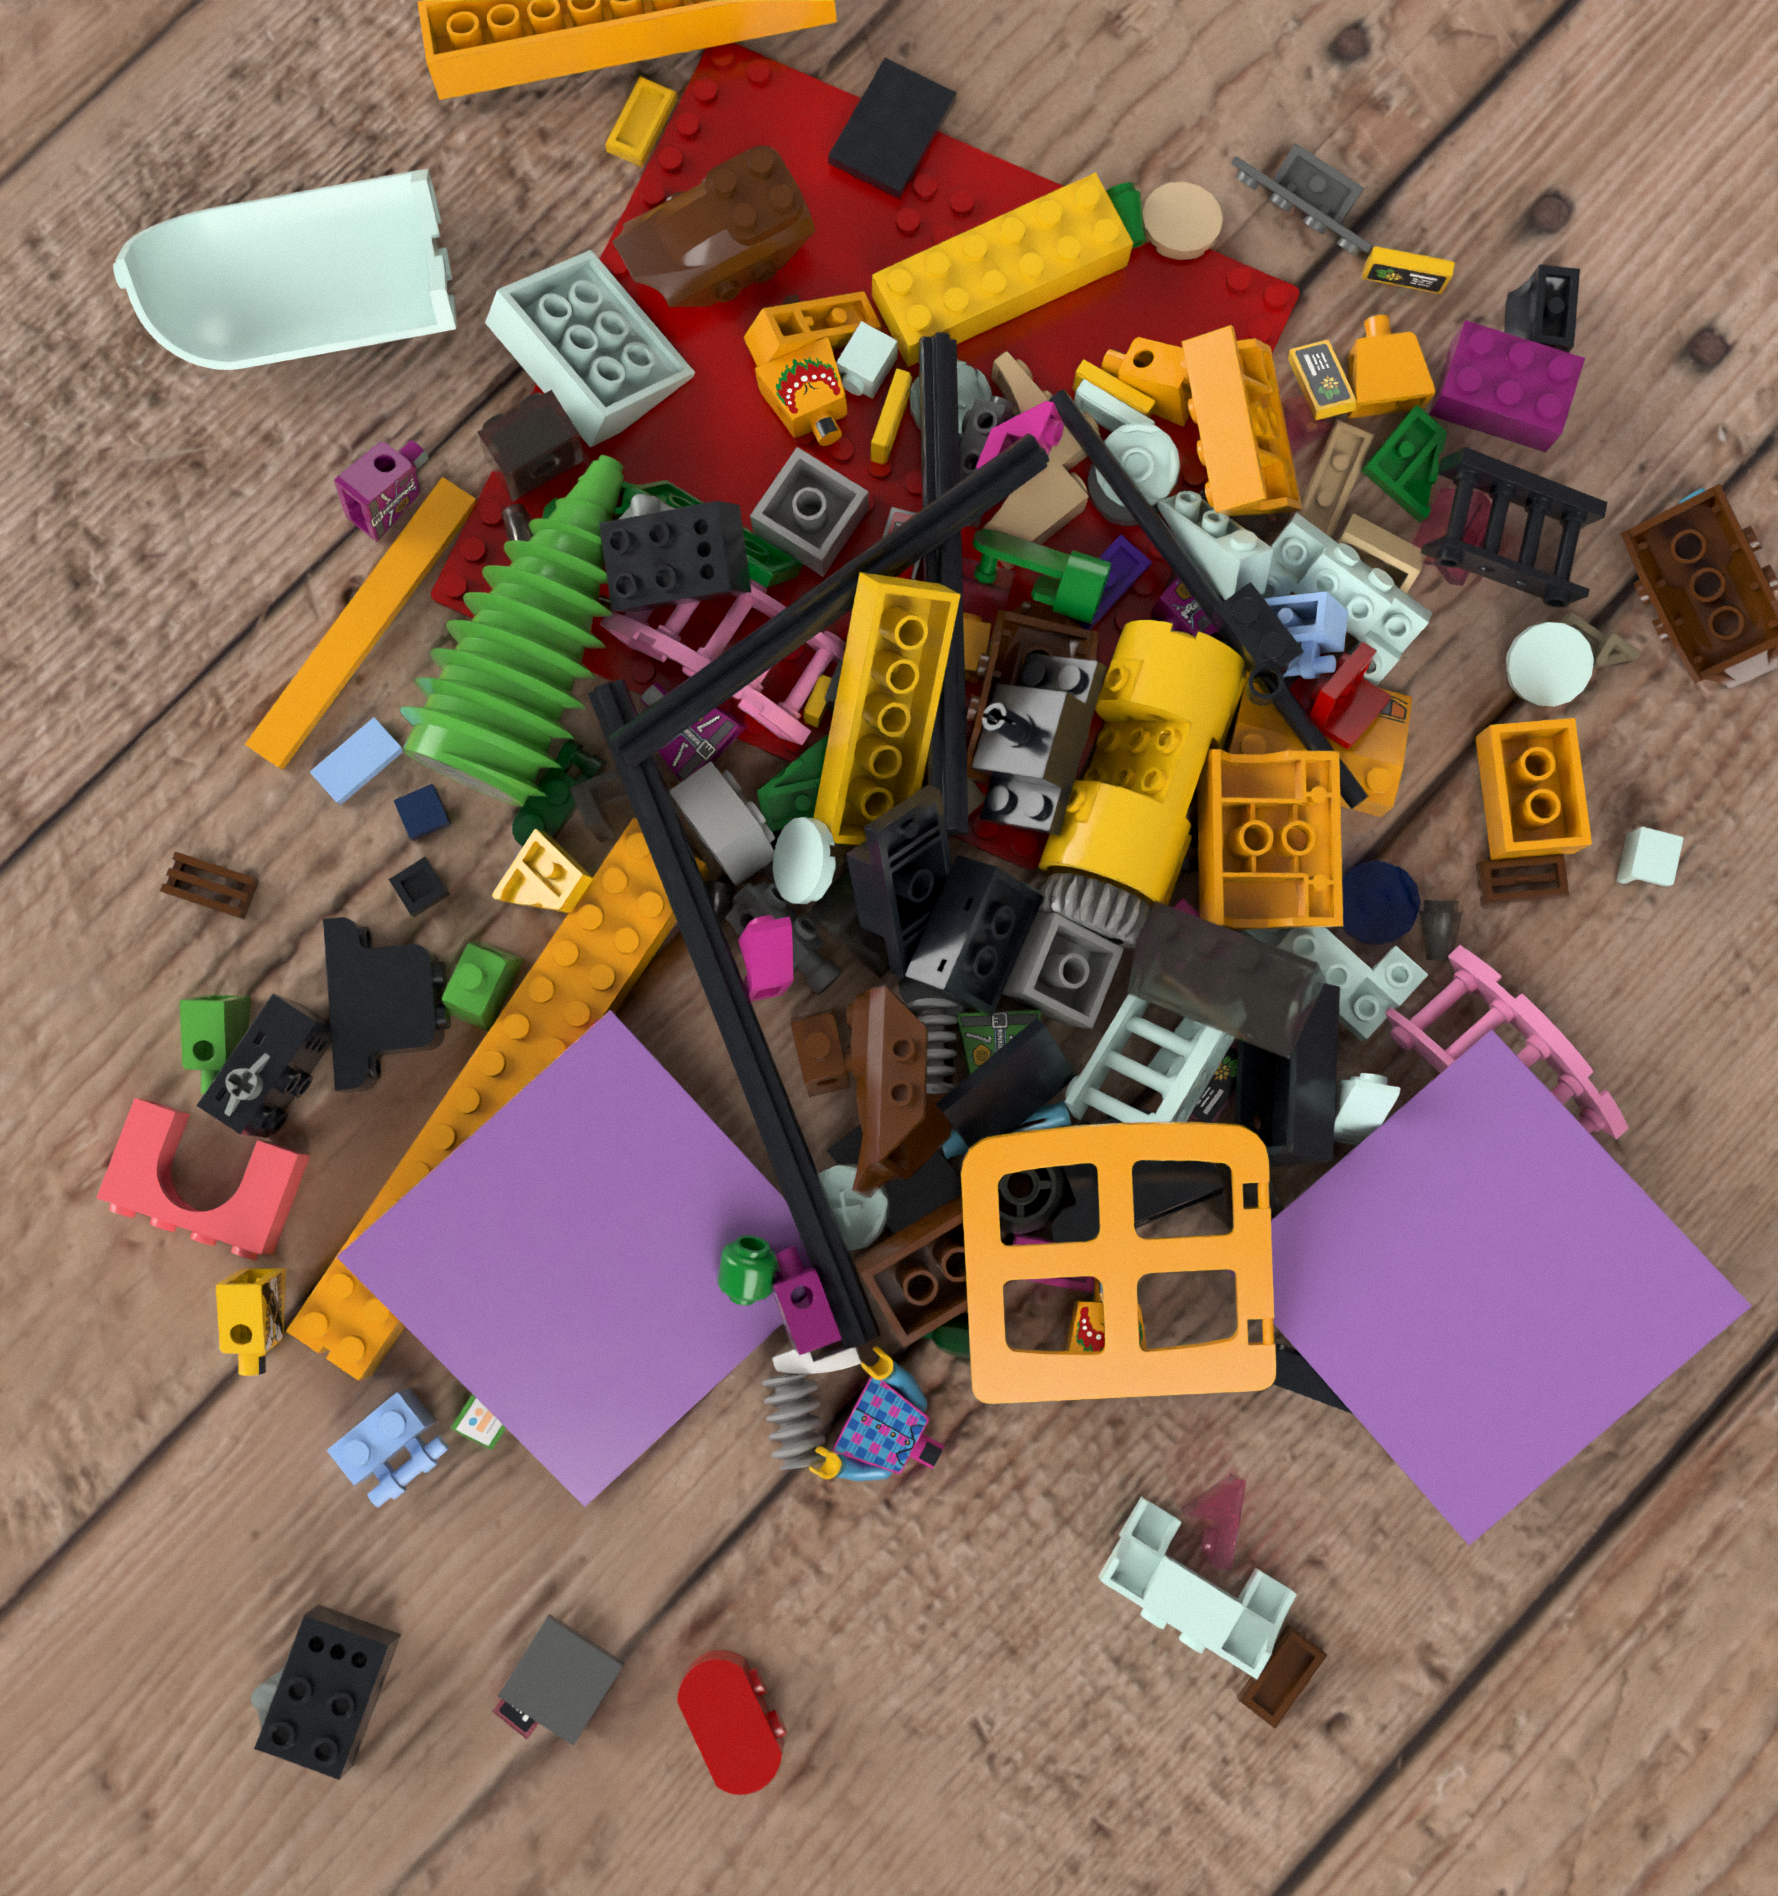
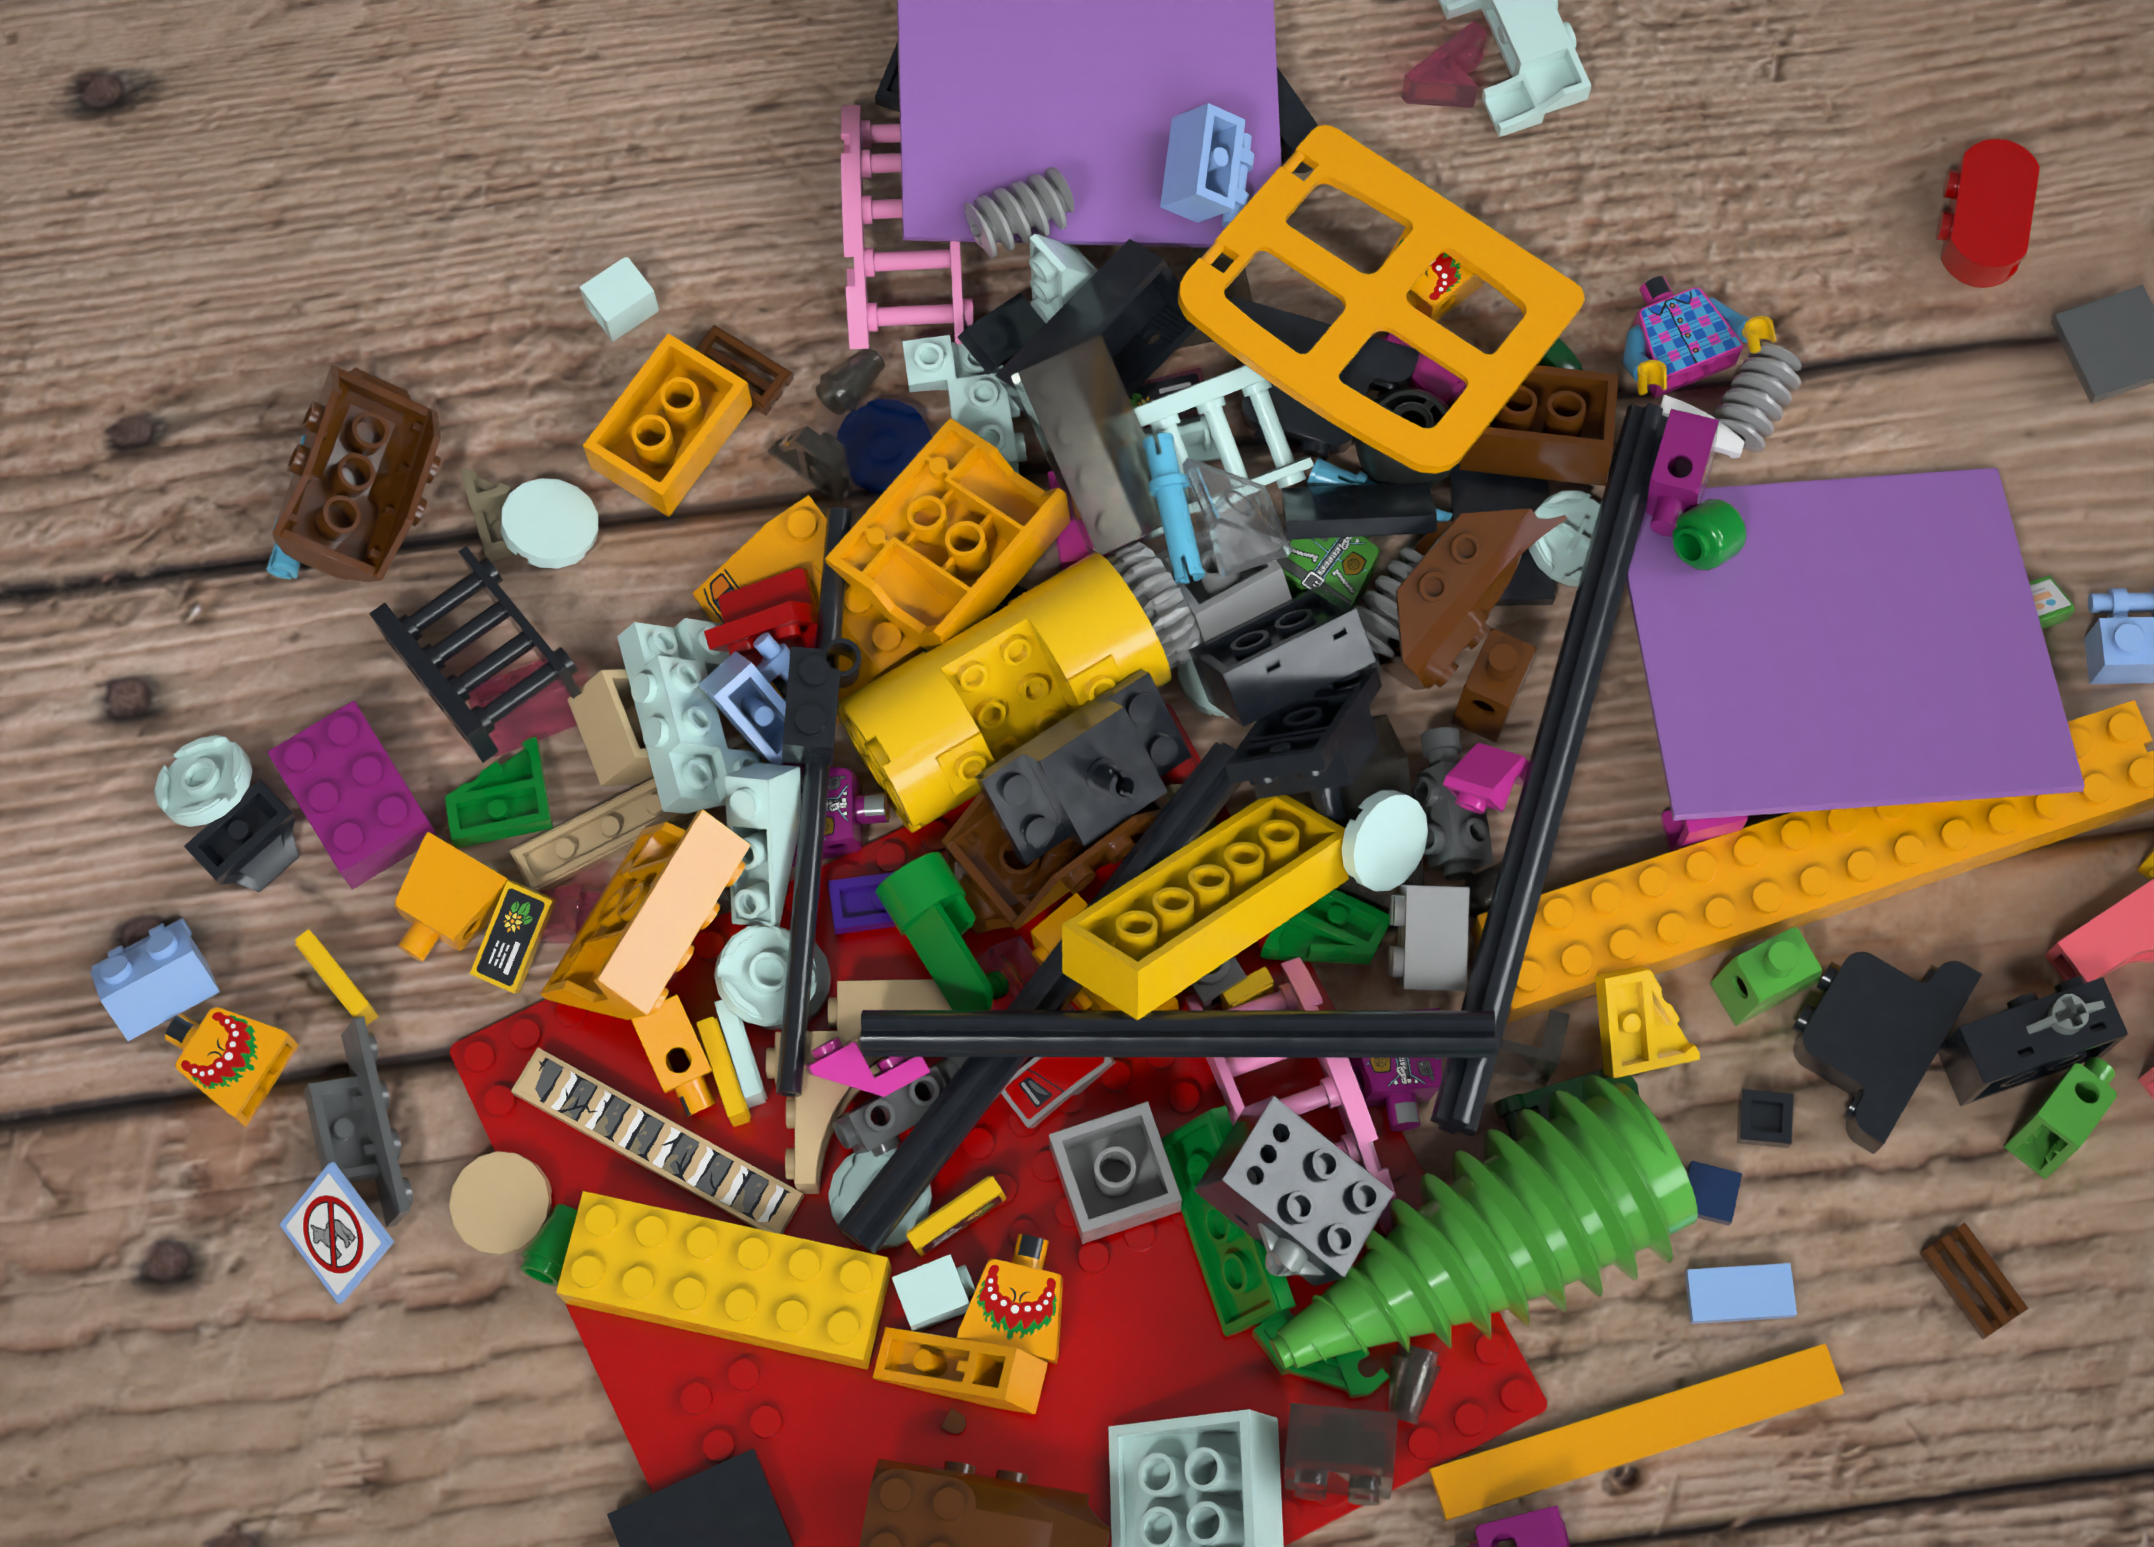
camera: 140 degrees left, 10 degrees down
none -> light blue brick [90,918,220,1041]
none -> light aqua tile [154,735,253,827]
none -> light orange torso [165,1007,299,1127]
none -> piece [279,1162,394,1305]
none -> tile [511,1048,804,1234]
none -> clear smoke wing [768,426,852,505]
none -> black tile [958,293,1046,374]
none -> light grey piece [964,167,1074,259]
none -> medium azure pin [1142,433,1205,584]
none -> light blue brick [1160,103,1254,228]
none -> clear slope [1182,457,1293,578]

